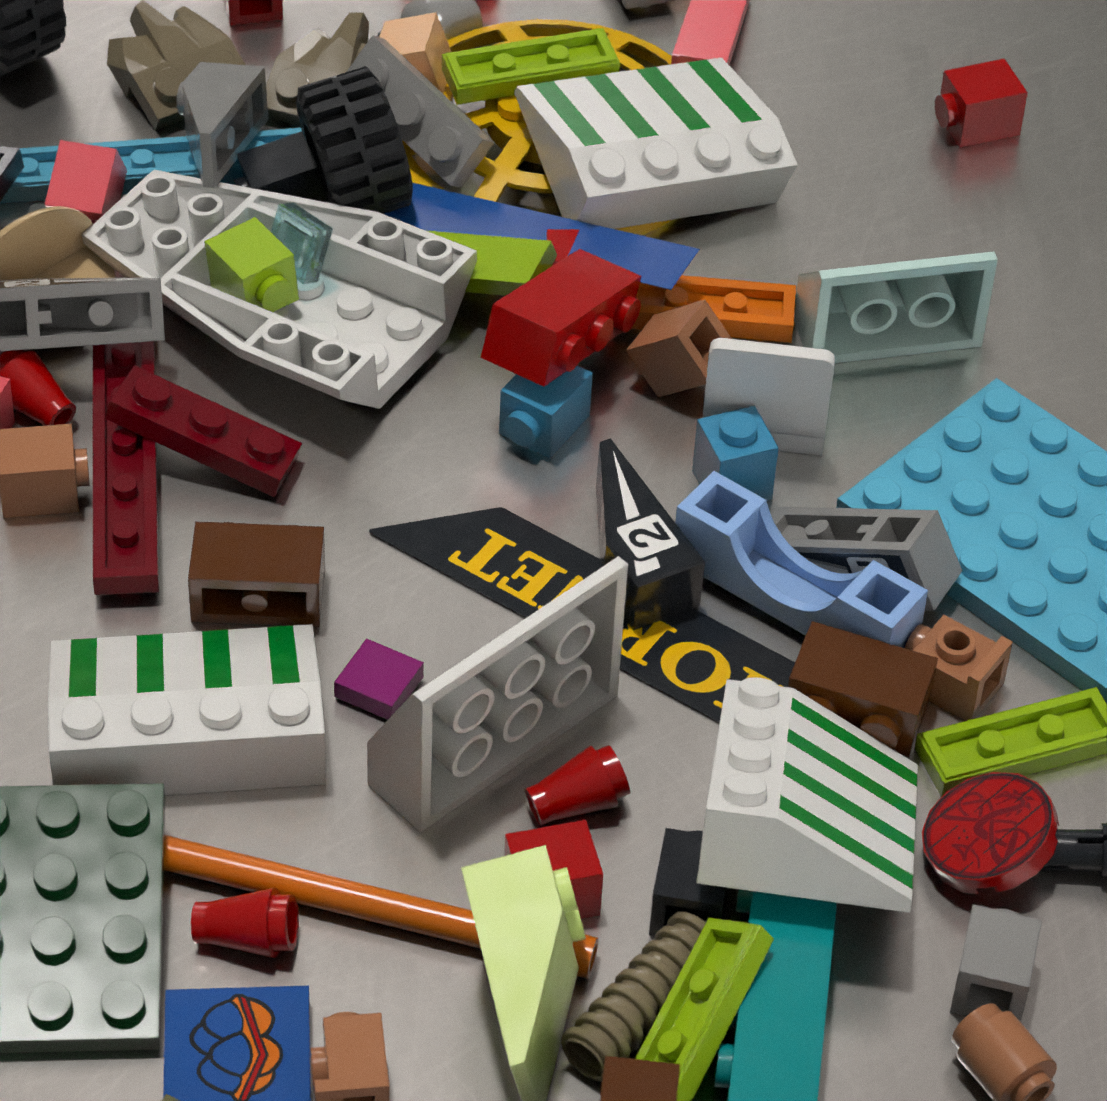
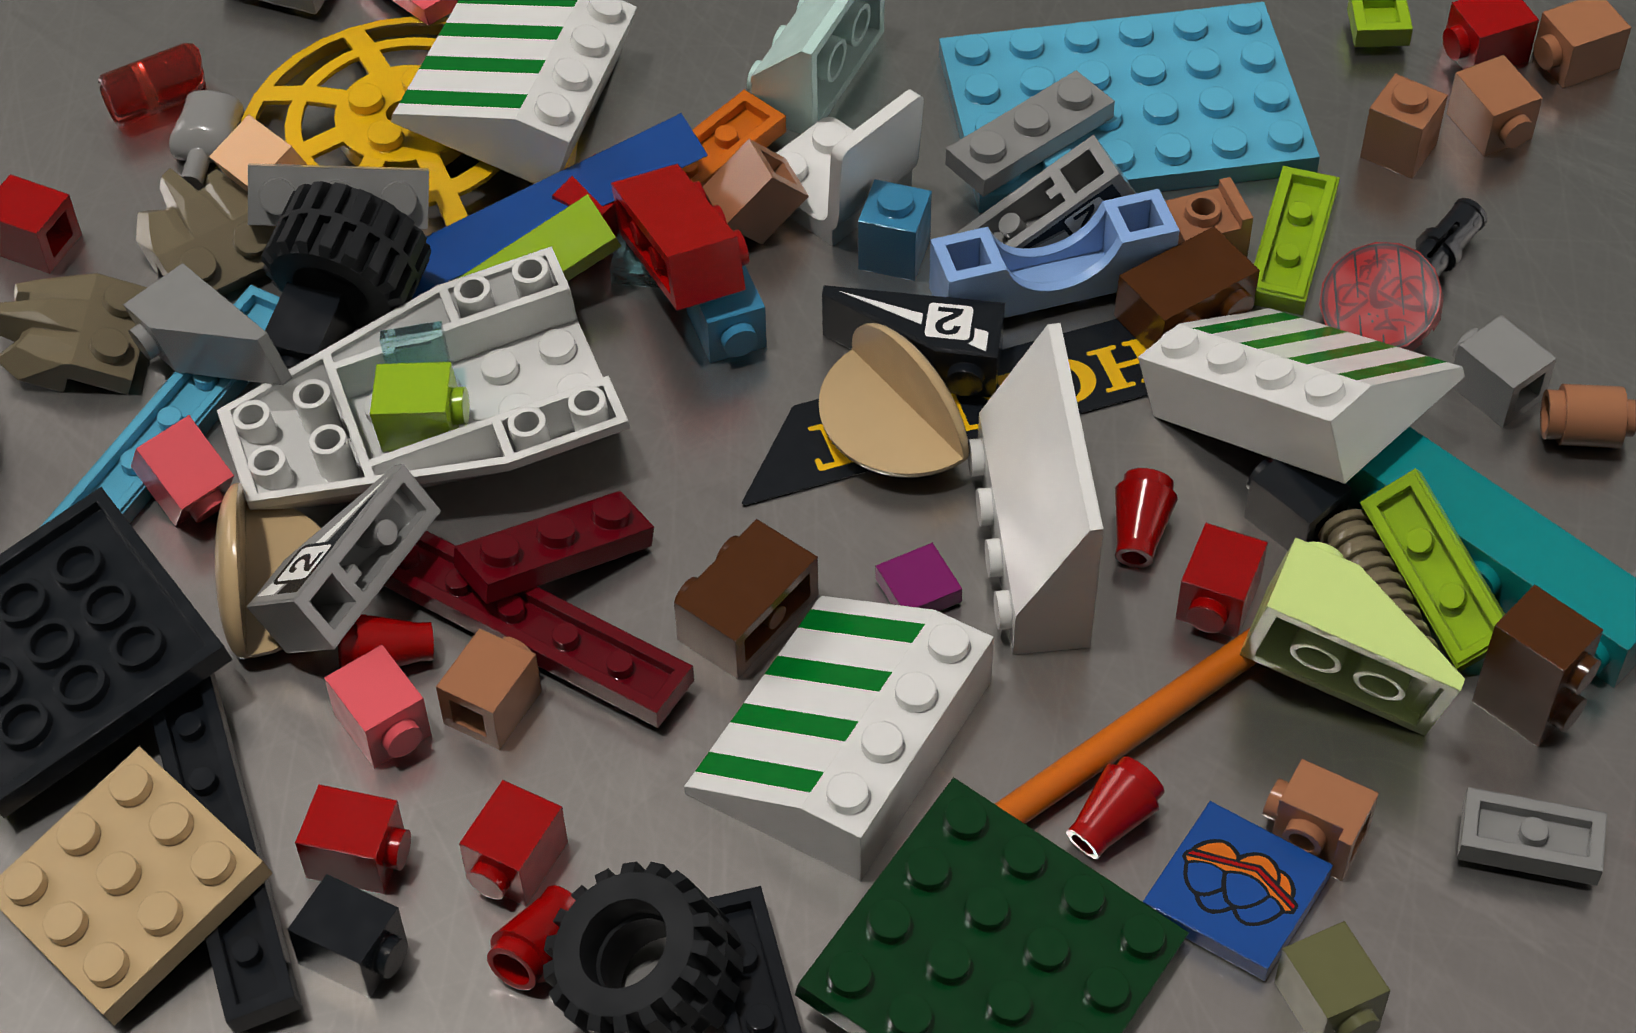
camera: 50 degrees left, 5 degrees up
lime tile [442,28,620,105] -> none
none -> tan piece [819,323,969,477]
none -> light grey plate [945,70,1115,197]

